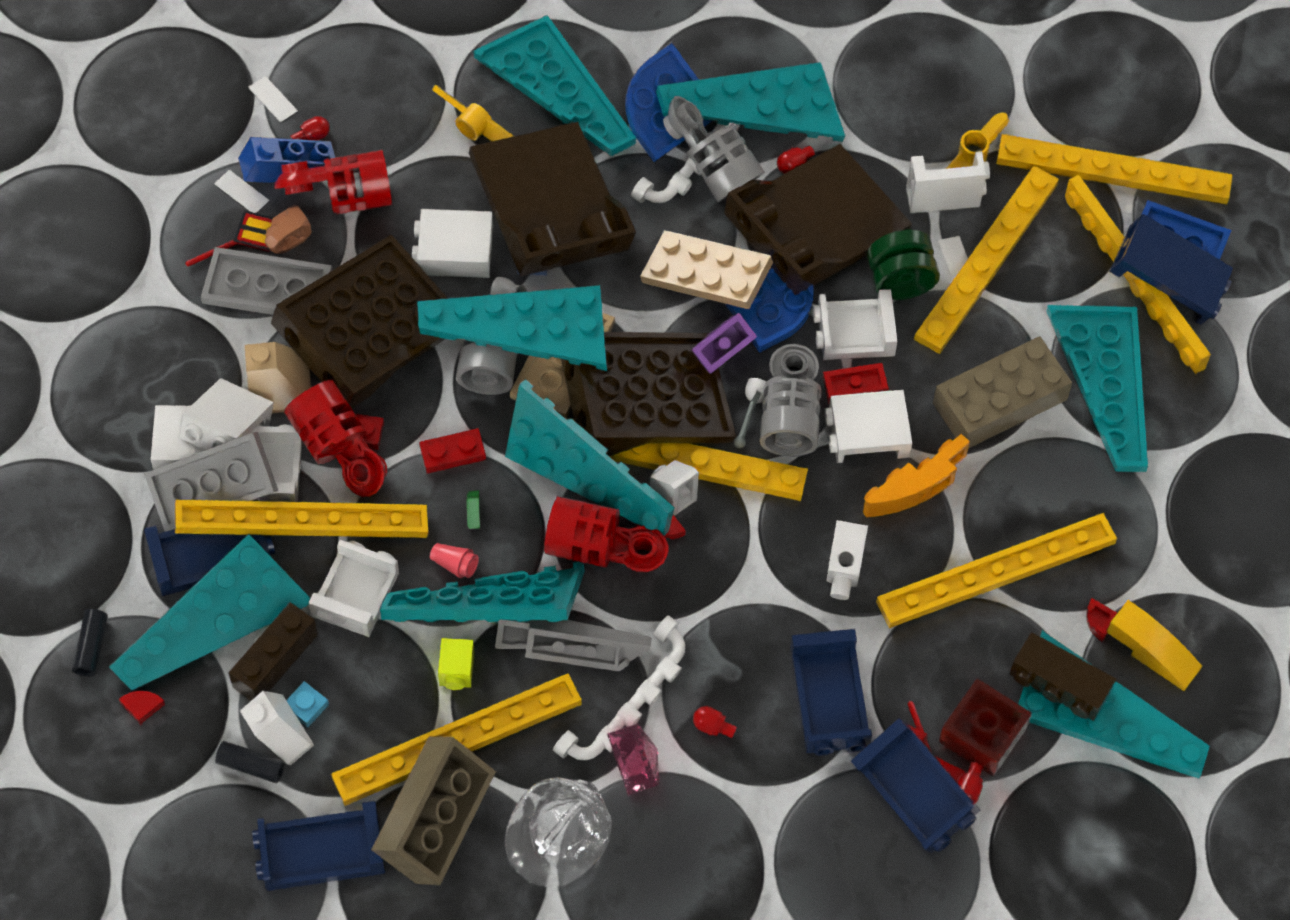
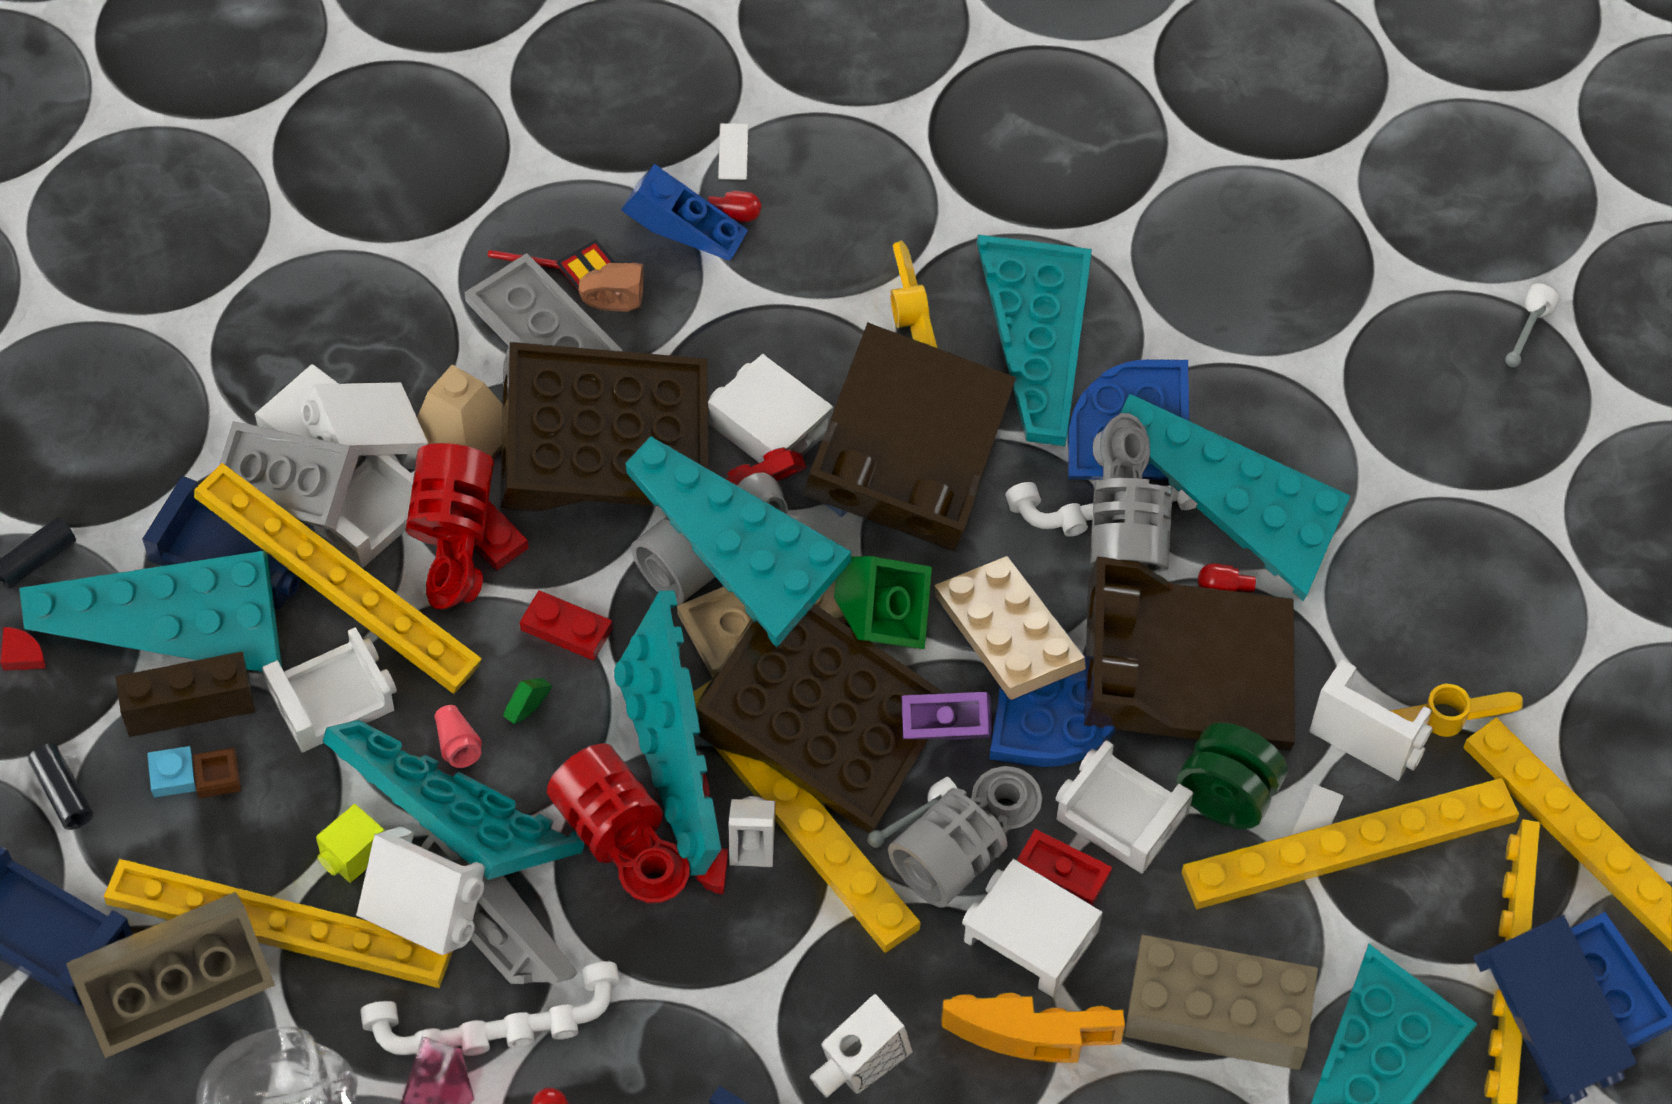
camera: 40 degrees right, 5 degrees down
white sticker [214,170,270,213] -> none
white slope [240,691,314,765] -> none
red cylinder [274,150,392,214] -> none
none -> reddish brown tile [192,747,241,799]
none -> white panel [356,826,485,955]
none -> red plate [726,447,807,486]
none -> green slope [834,556,932,649]

